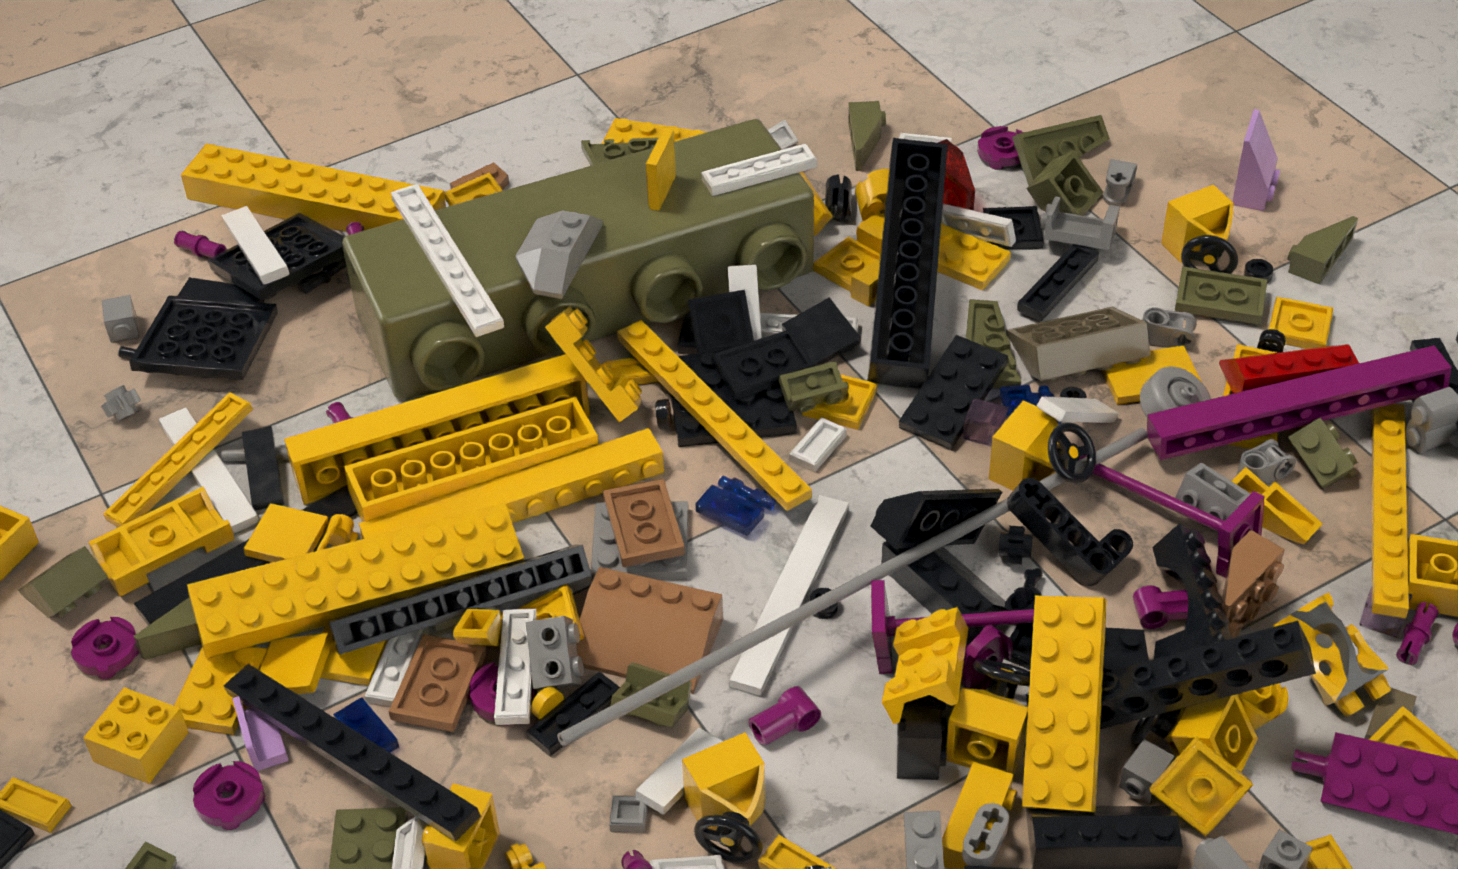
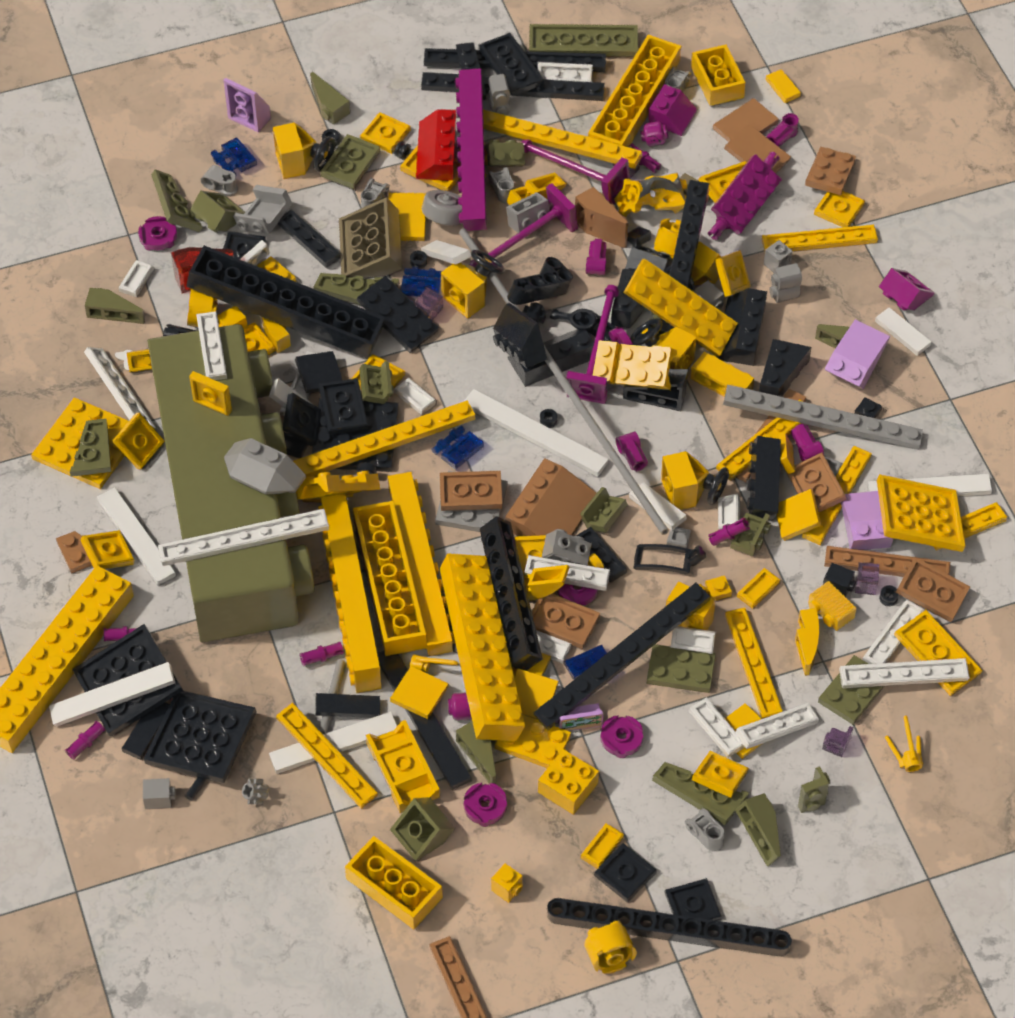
camera: 80 degrees left, 10 degrees up
light grey beam [962,803,1009,867] -> none
black arch [1152,523,1233,652] -> none
none -> clear blue plate [211,137,257,175]
none -> magenta tile [521,139,630,205]
none -> black sword [633,544,706,574]

